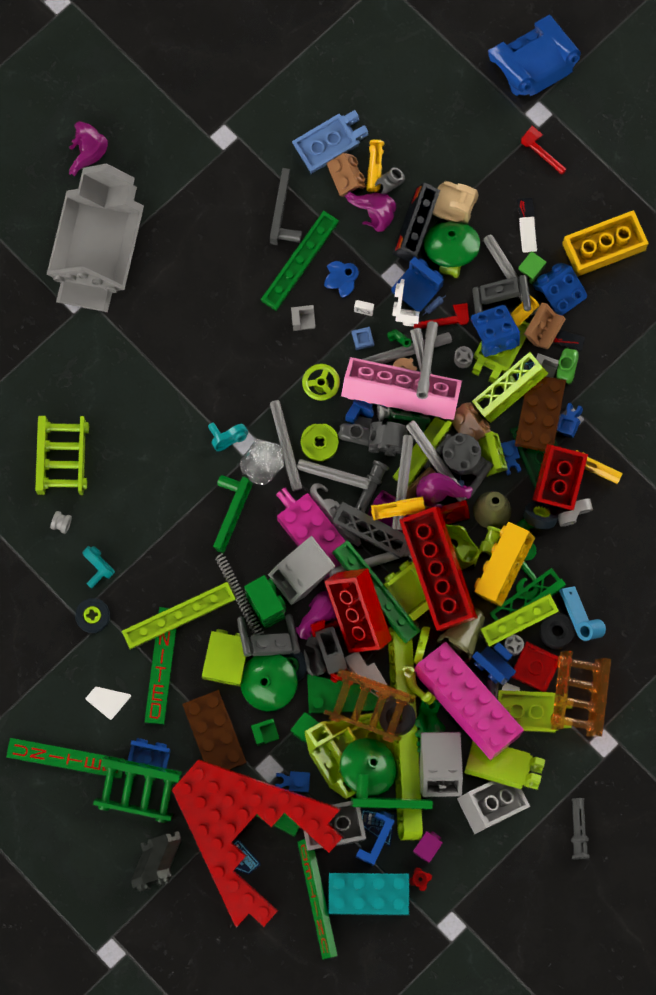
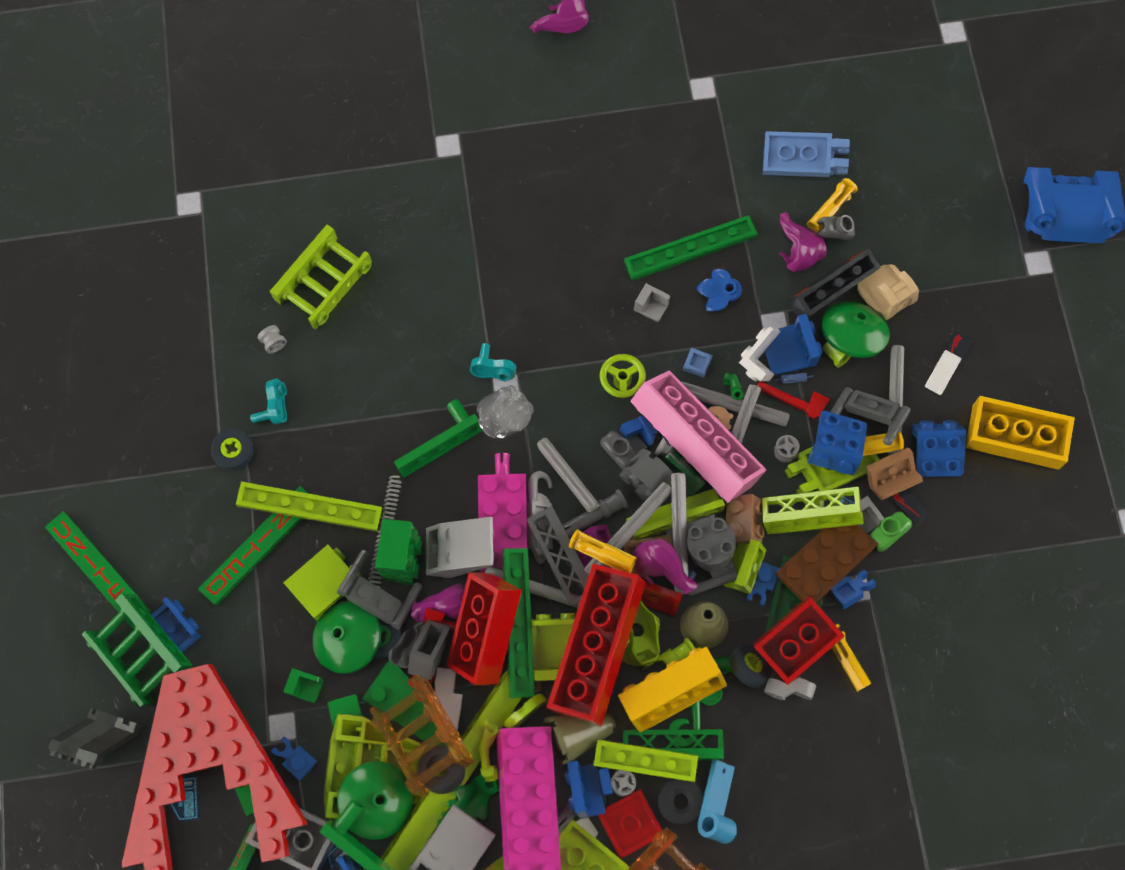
camera: 40 degrees right, 5 degrees down
light grey panel [47,163,144,312] -> none
white sticker [86,687,131,720] -> none
reddish brown plate [182,690,247,770] -> none
dark grey piece [270,168,302,245] -> none
light grey axle [270,400,302,491] -> none
lime plate [301,424,339,462] -> none
medium nougat bracket [326,153,366,197] -> none
white tile [354,300,374,316] -> none
light grey piece [416,321,438,399] -> none
bright green panel [518,251,546,284] -> none
red piece [521,126,566,174] -> none

